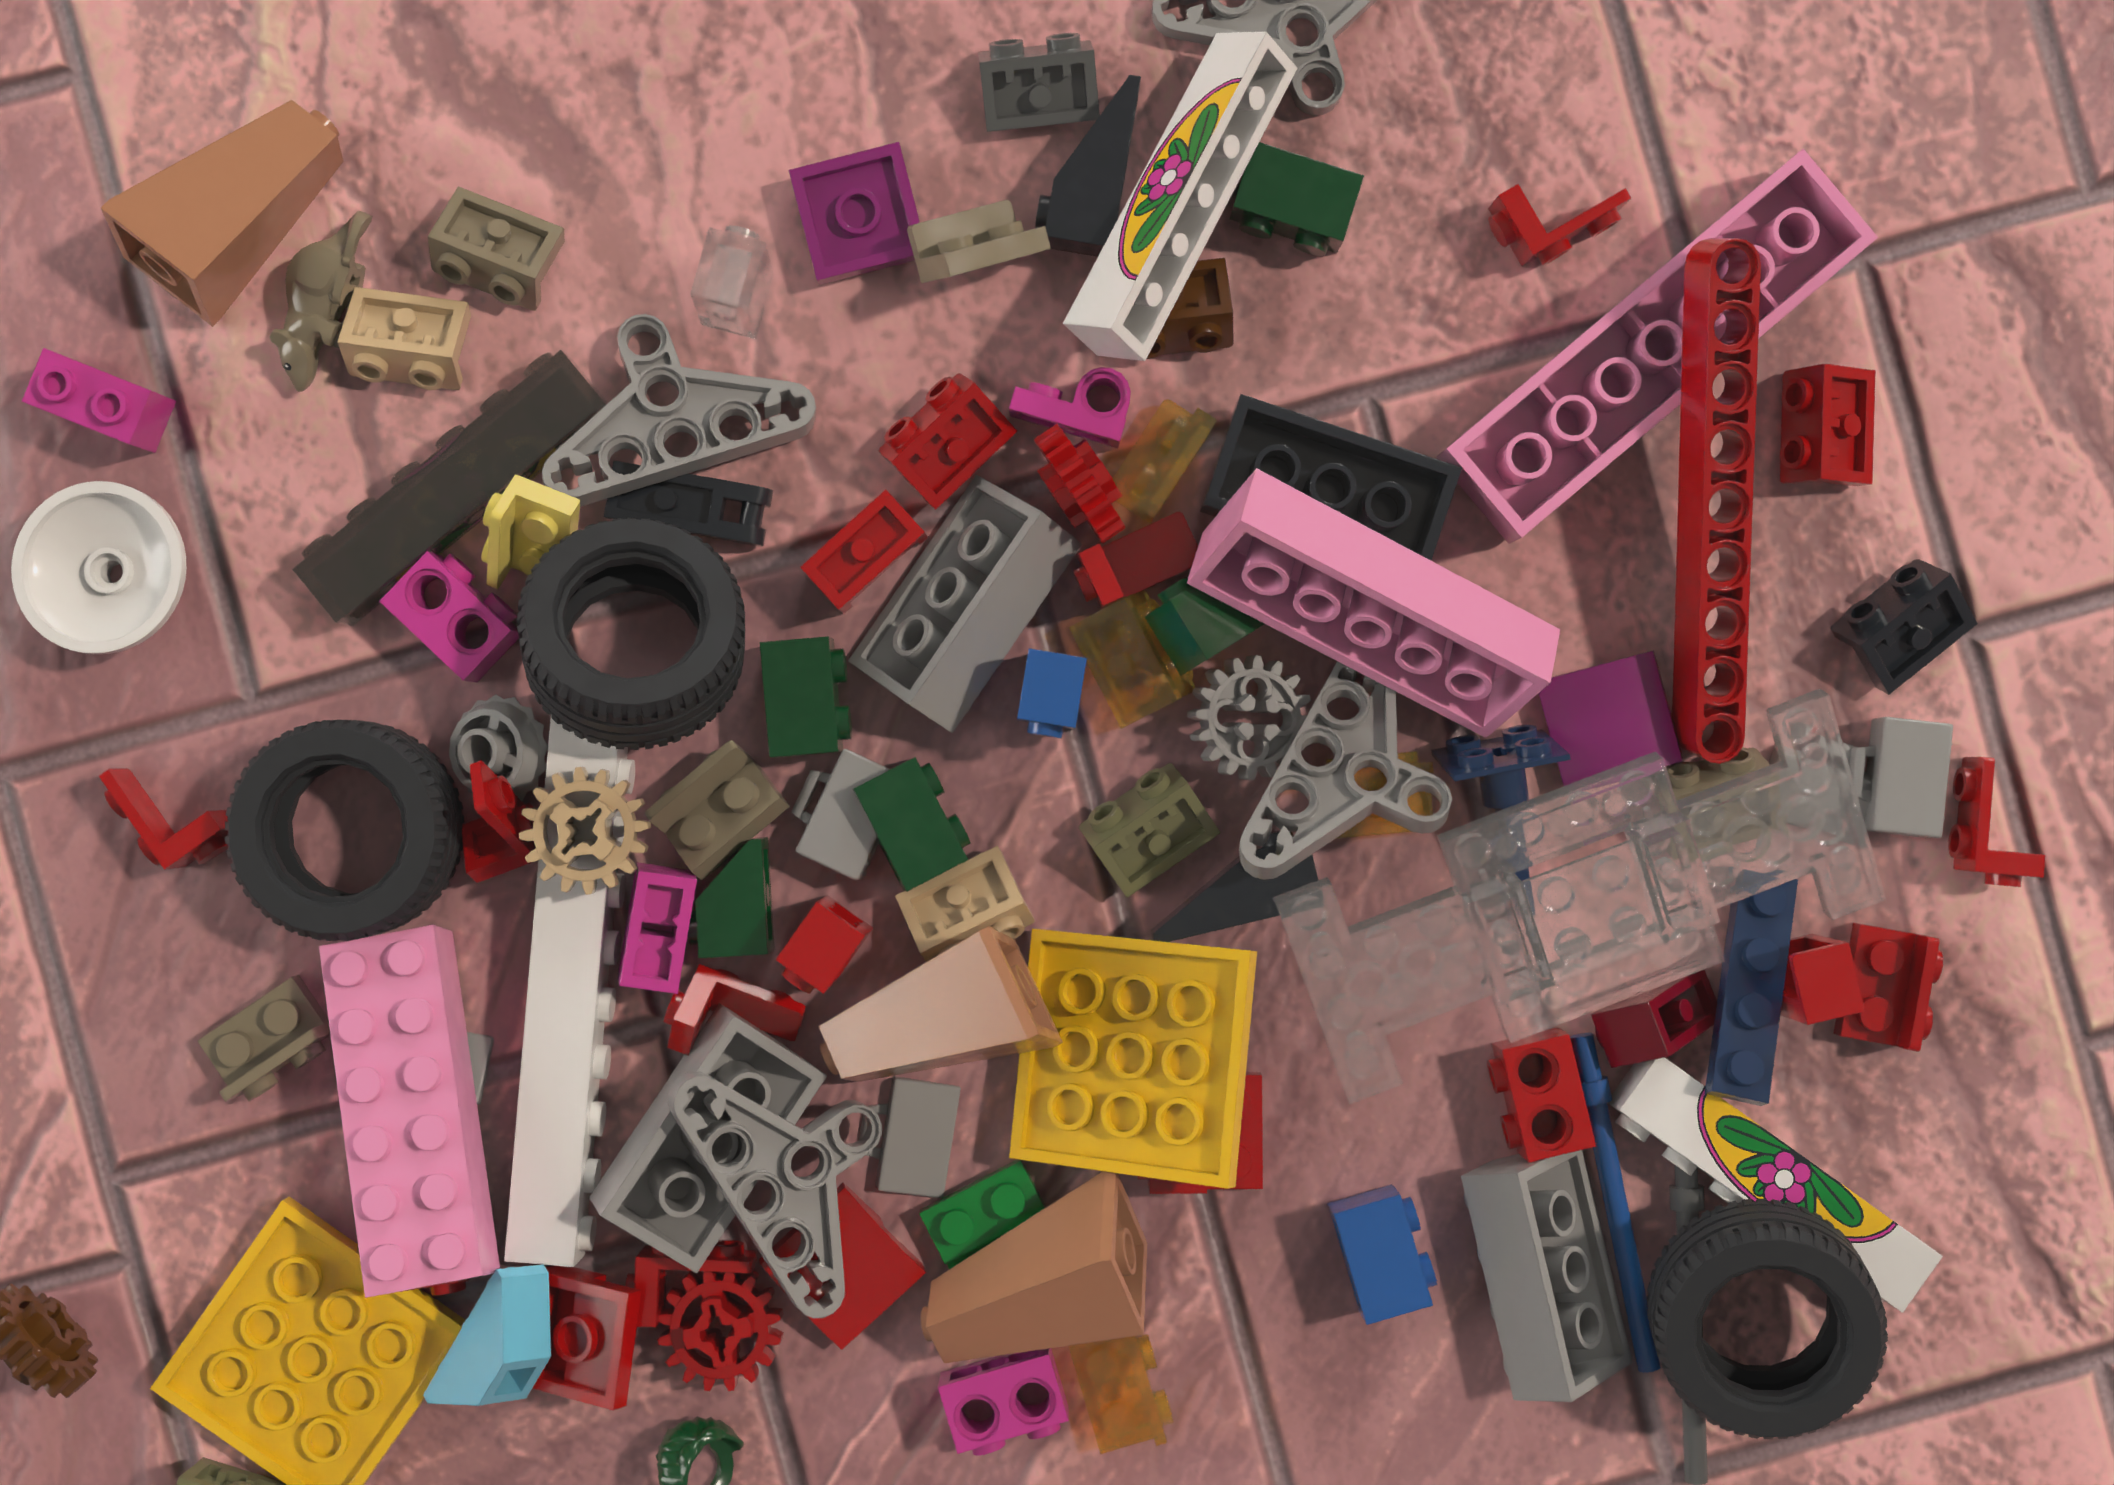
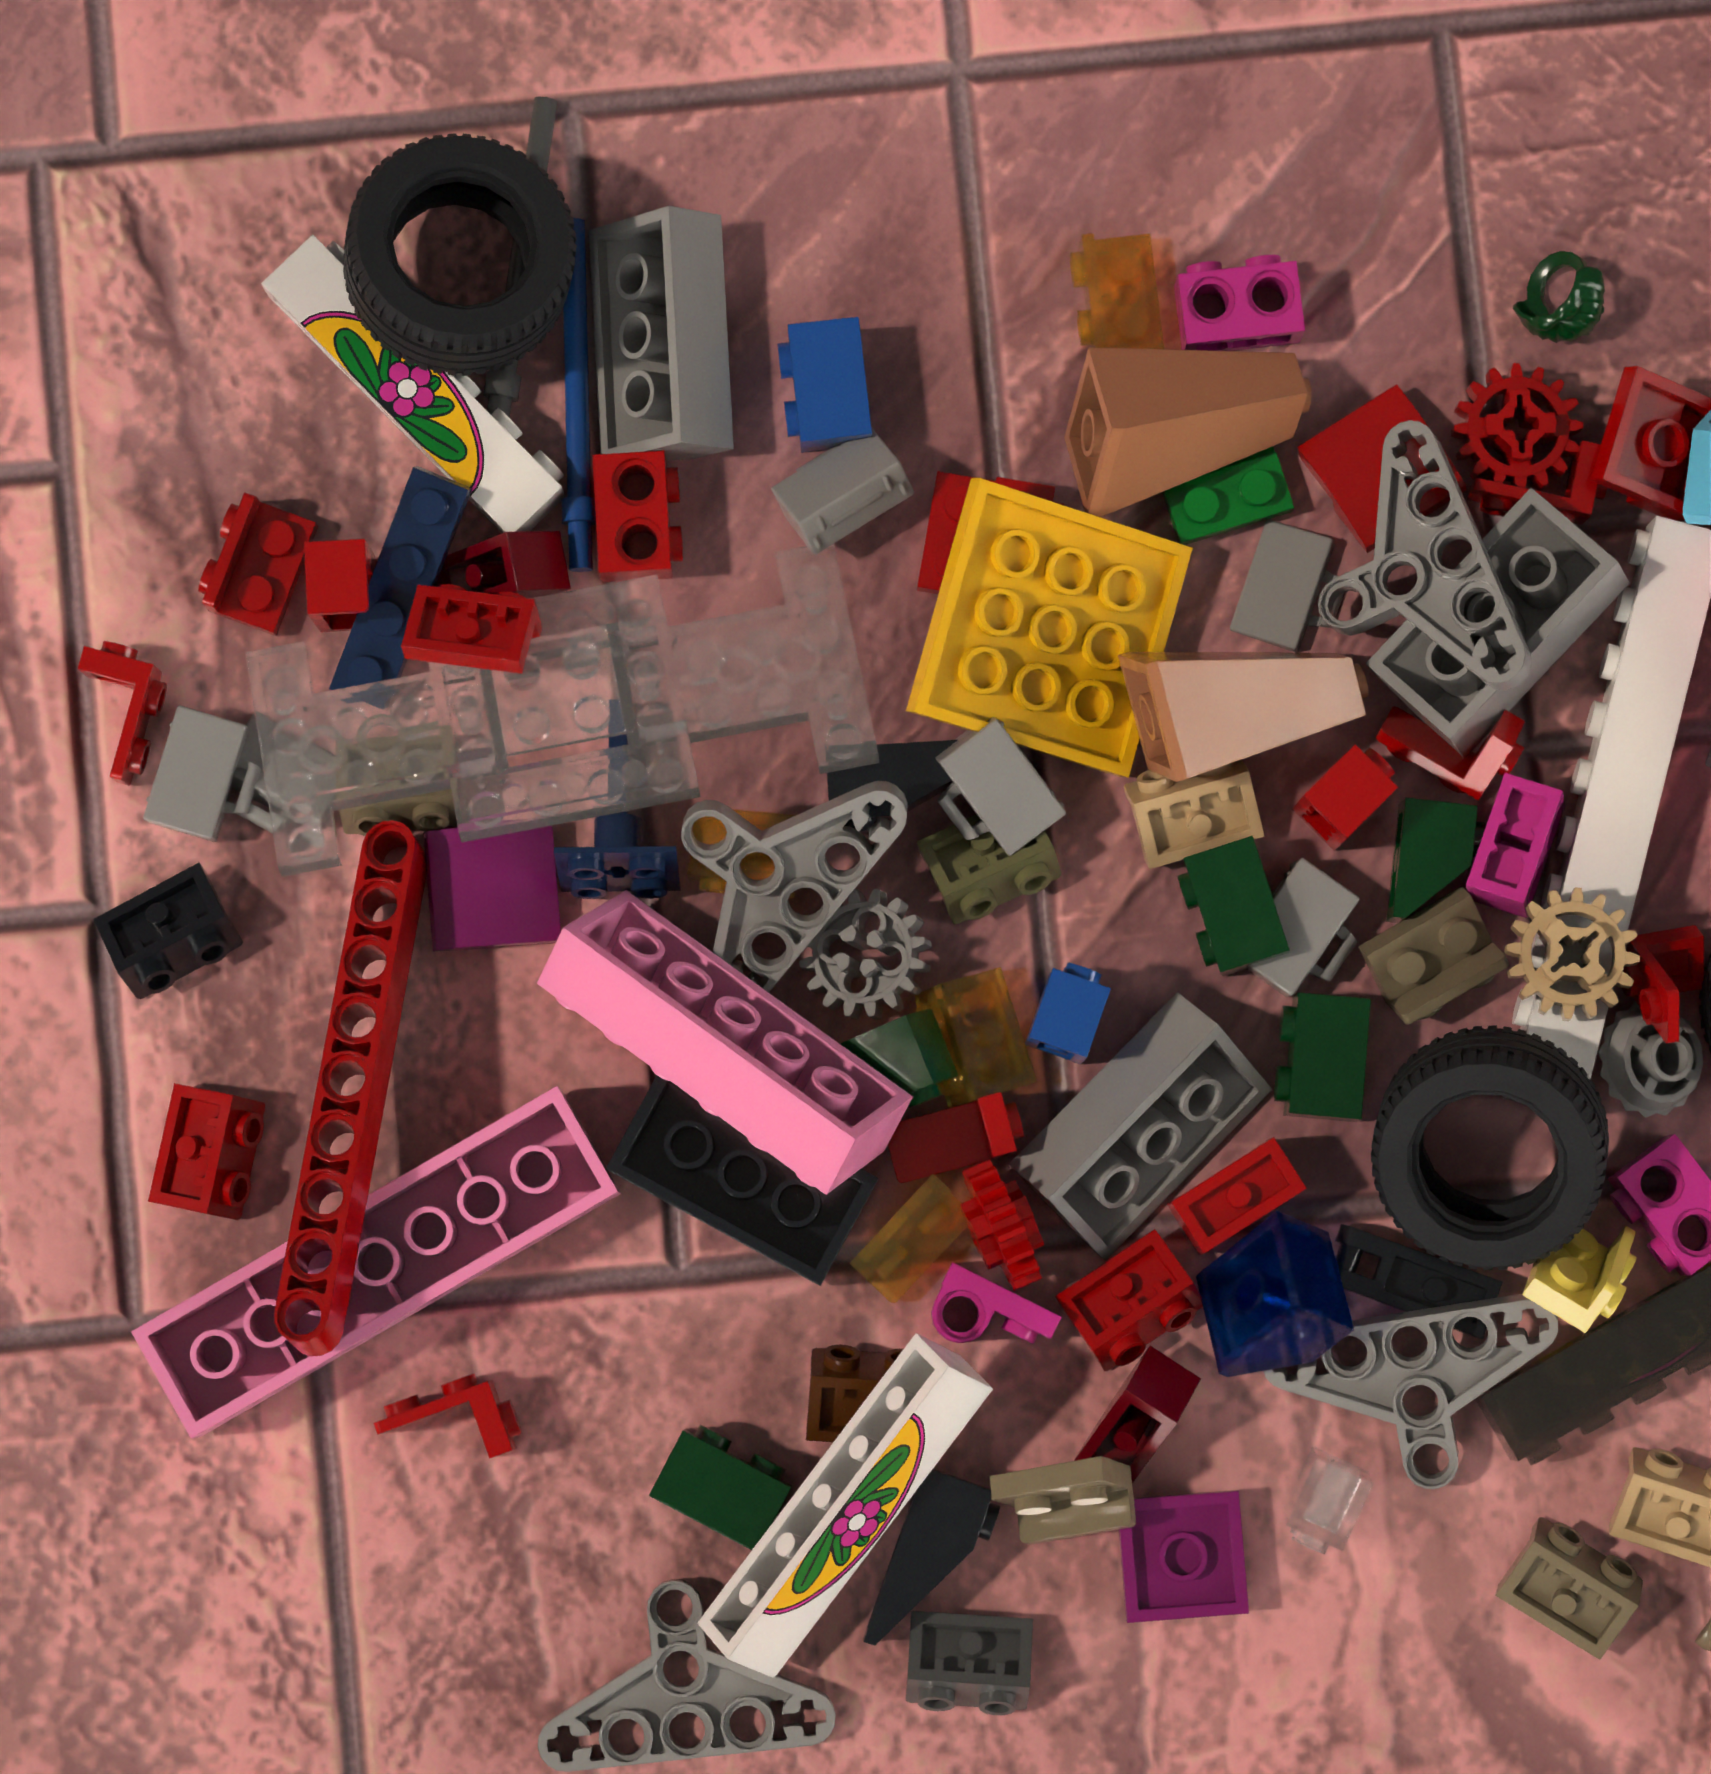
camera: 170 degrees left, 5 degrees down
none -> red bracket [401,584,542,674]
none -> light grey piece [771,427,914,555]
none -> light grey piece [936,717,1066,856]
none -> dark red slope [1074,1345,1201,1483]
none -> clear blue slope [1196,1211,1354,1377]

